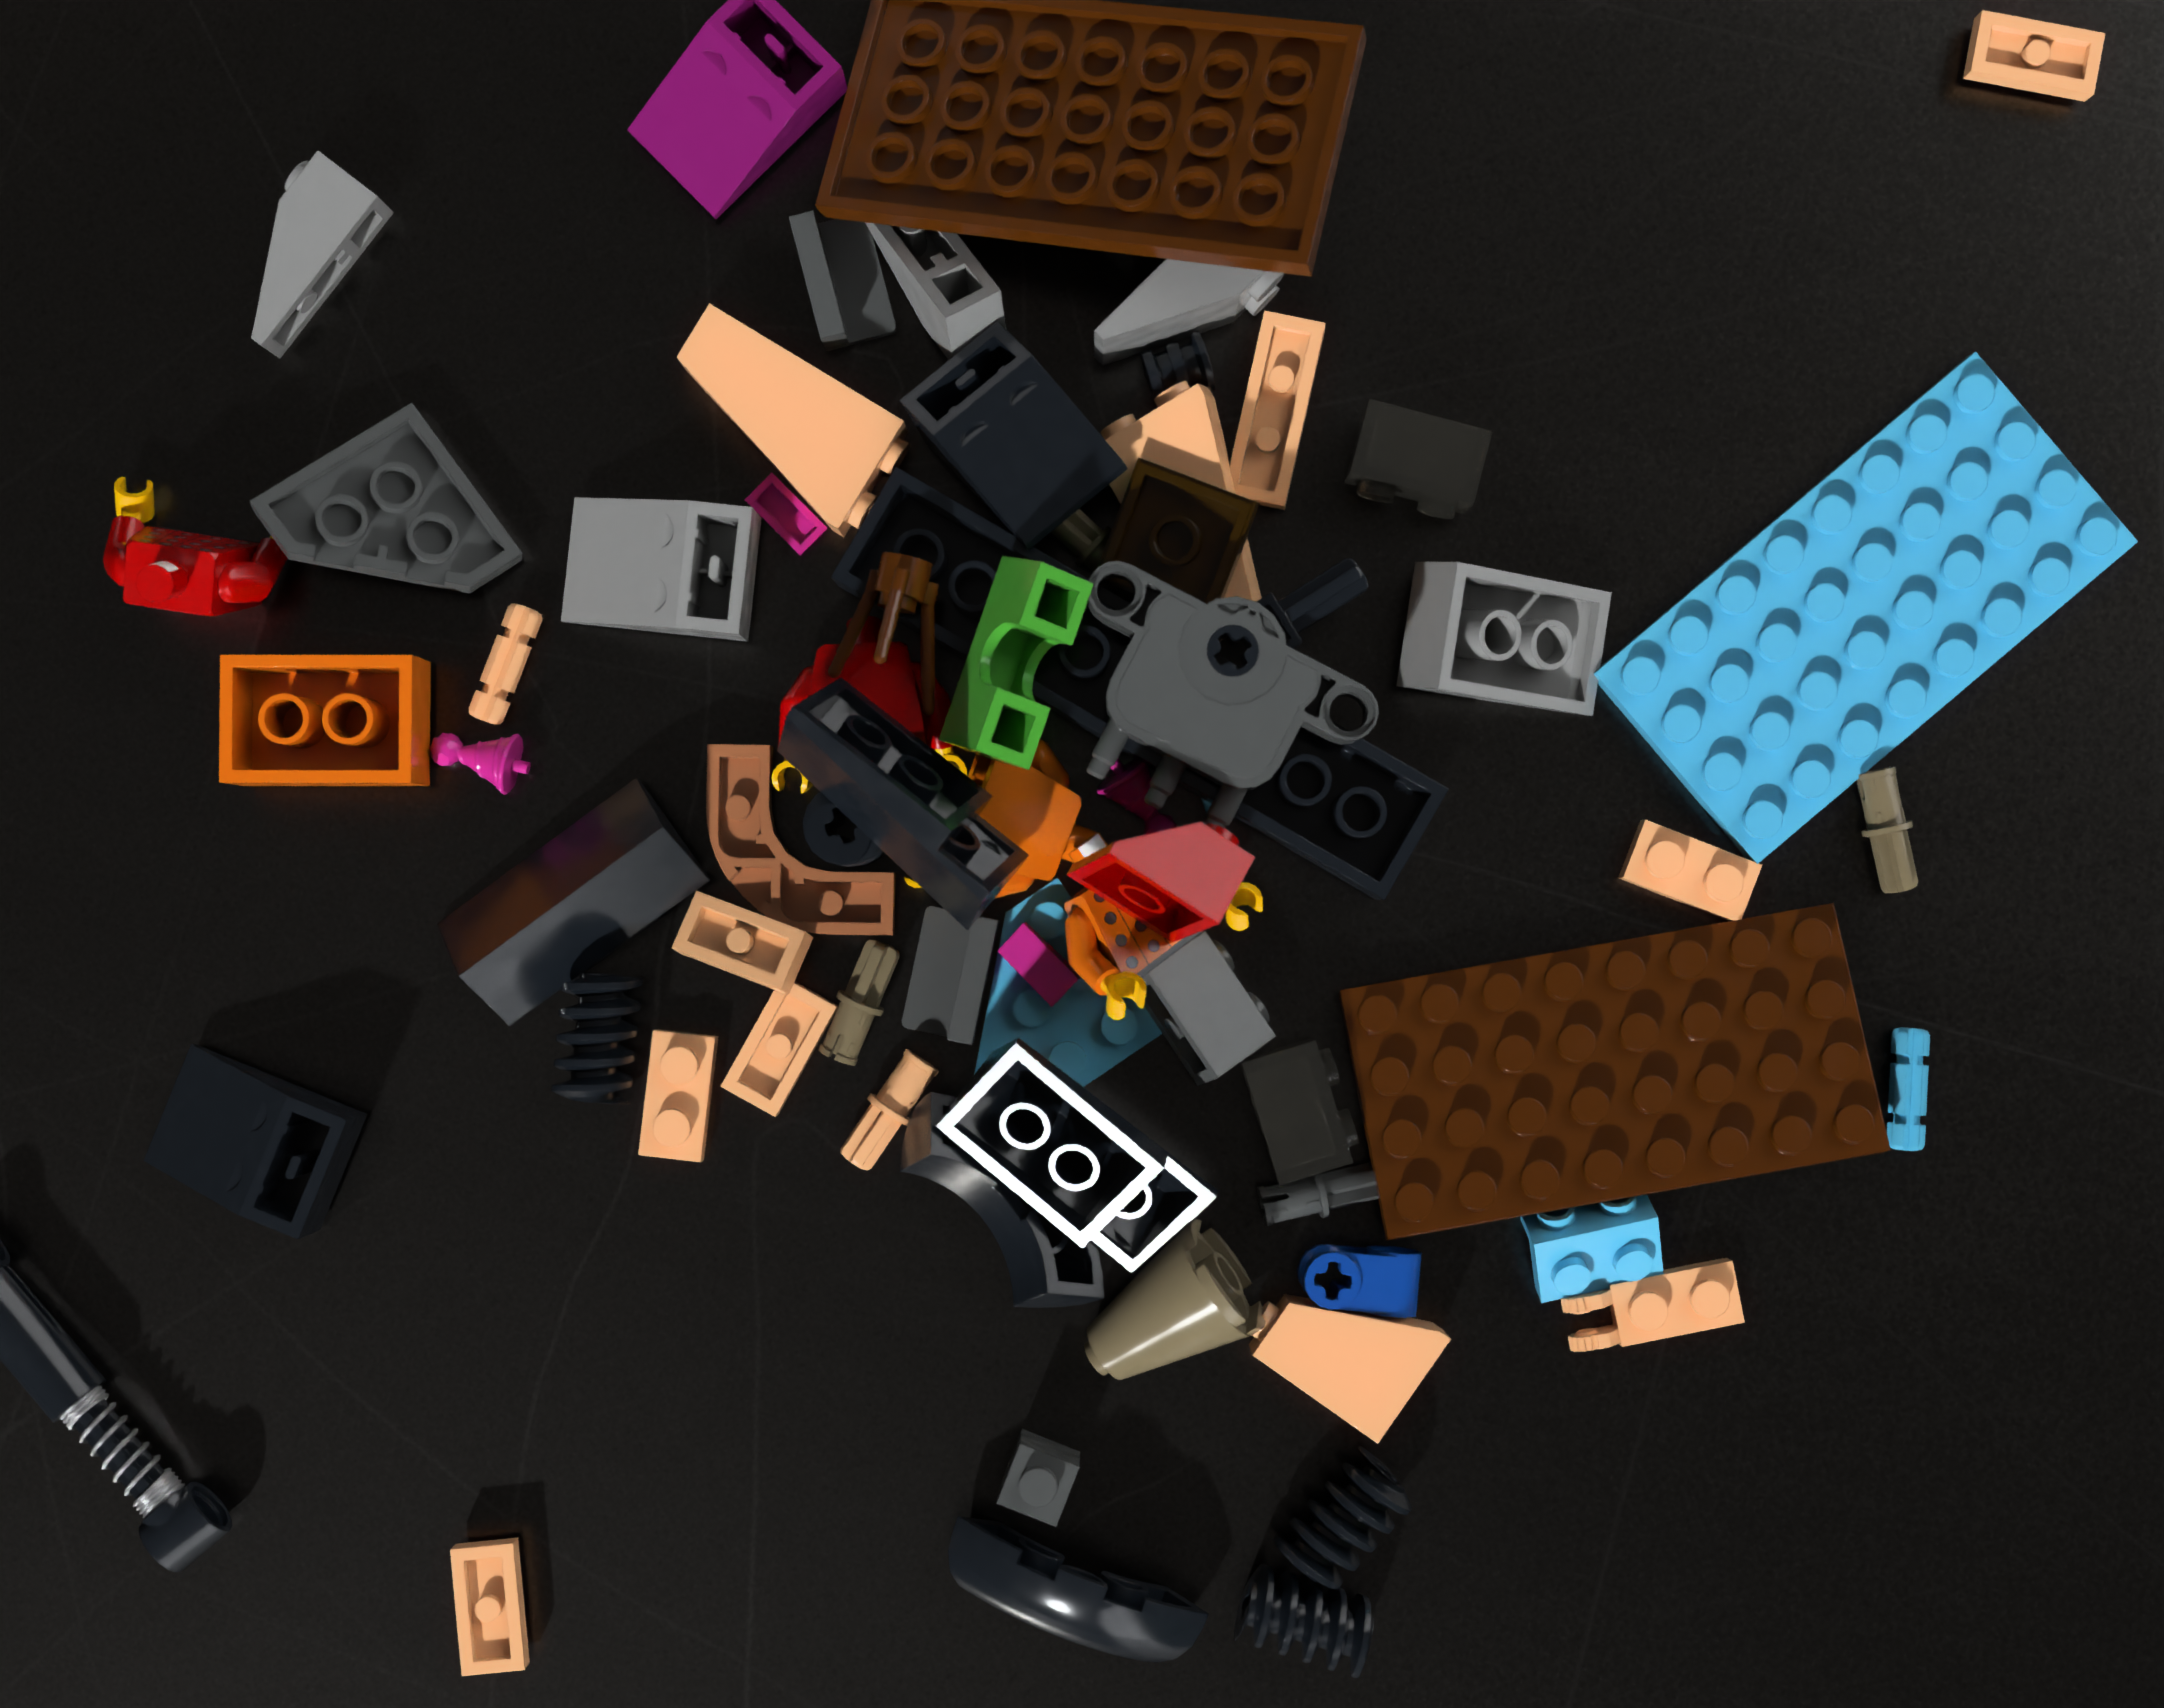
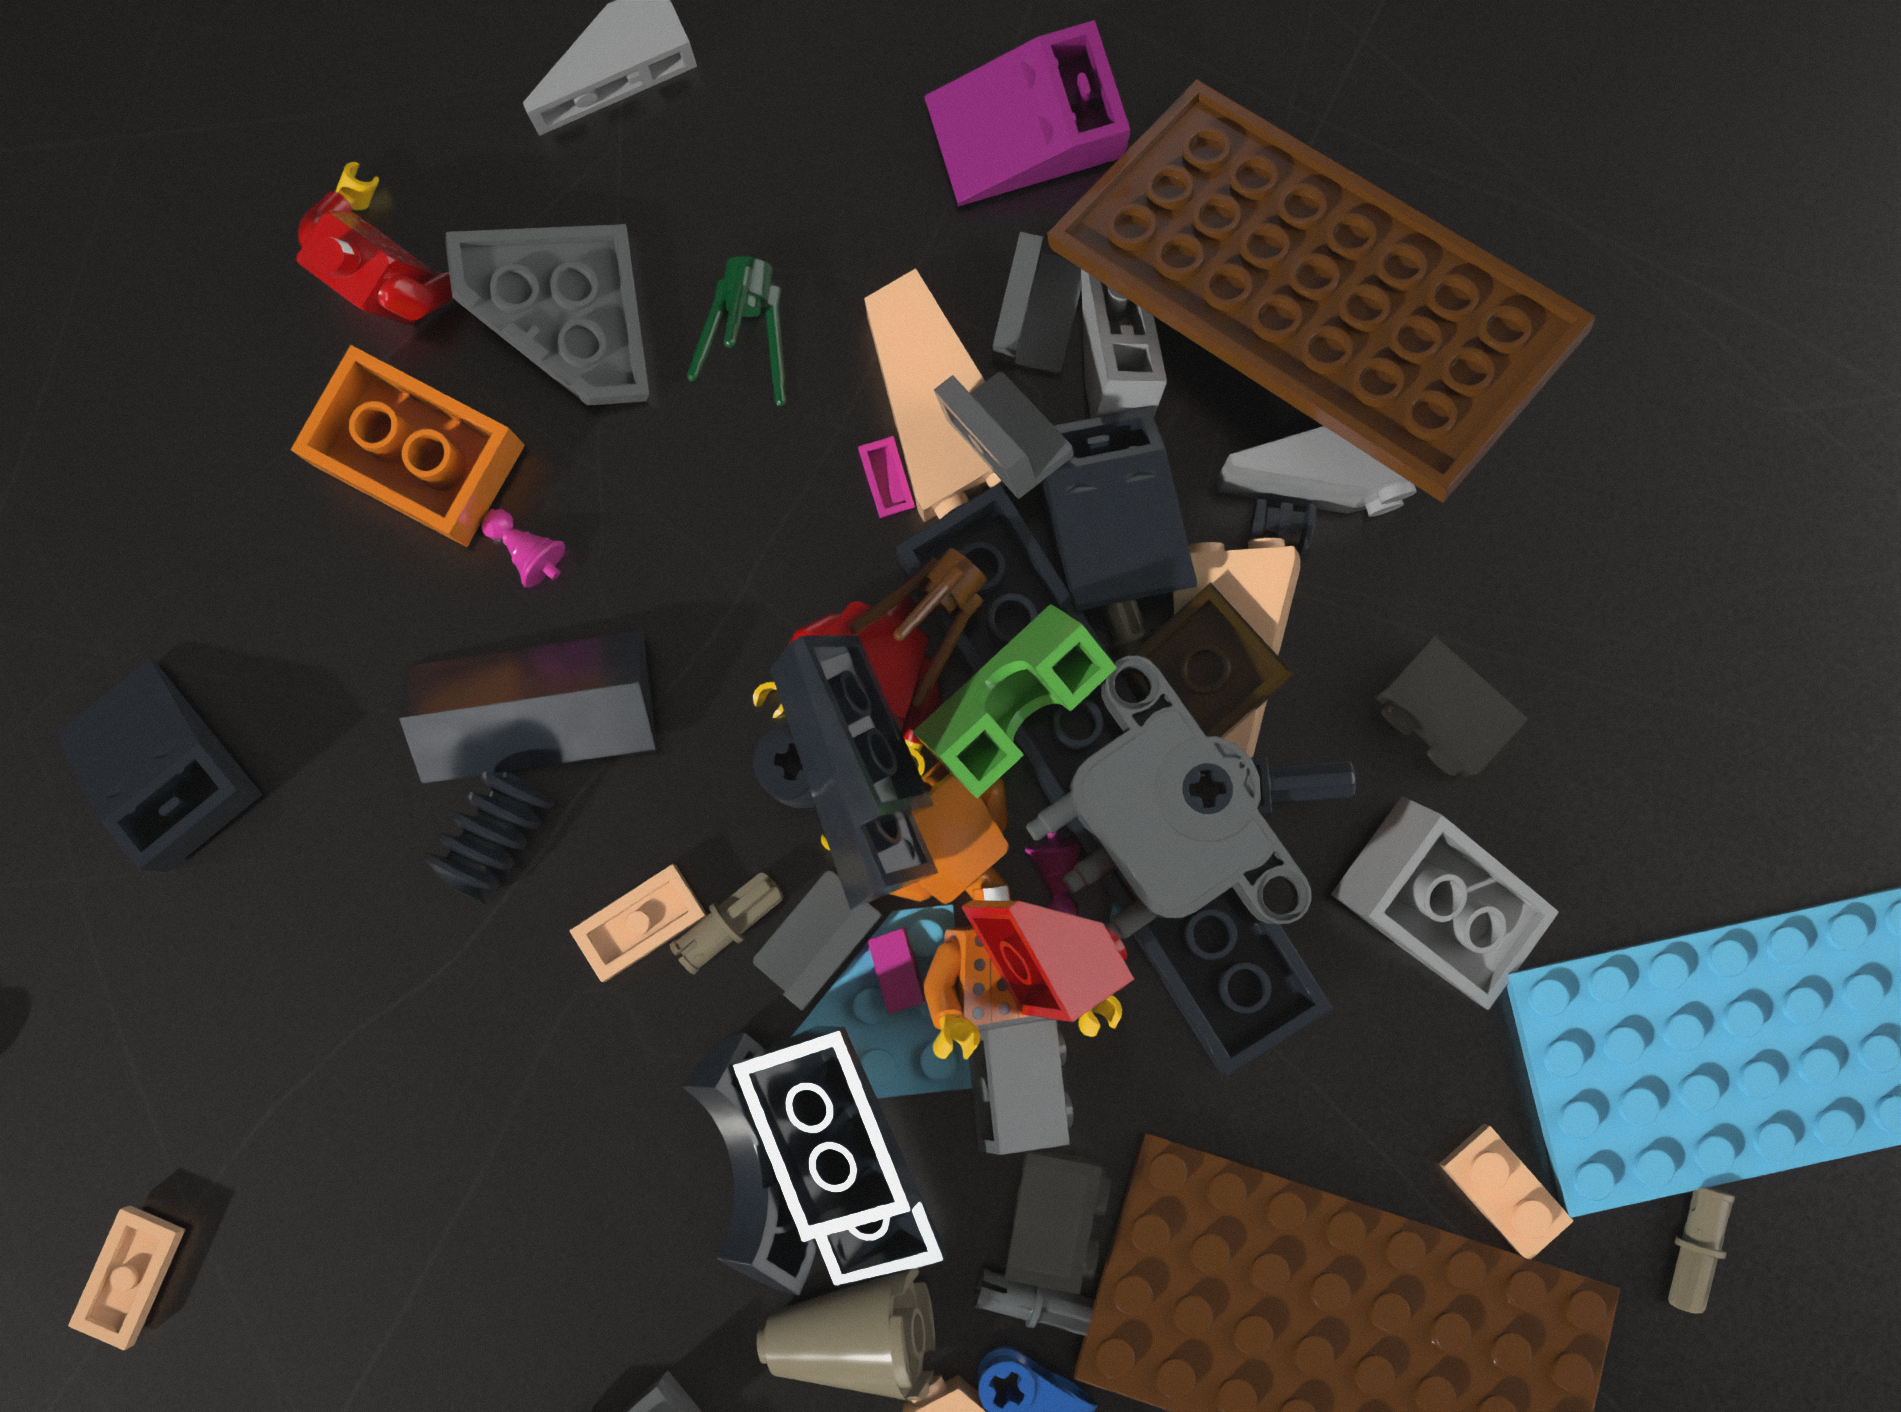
camera: 30 degrees right, 5 degrees down
light nougat axle [469,603,542,725] -> none
light grey slope [561,497,762,642] -> none
light nougat plate [638,1029,719,1162] -> none
light nougat plate [672,891,813,995] -> none
nougat plate [706,744,896,936] -> none
light nougat axle [840,1049,939,1171] -> none
light nougat plate [1230,310,1326,510] -> none
none -> dark green plant [687,256,787,407]
none -> dark grey panel [934,372,1074,499]

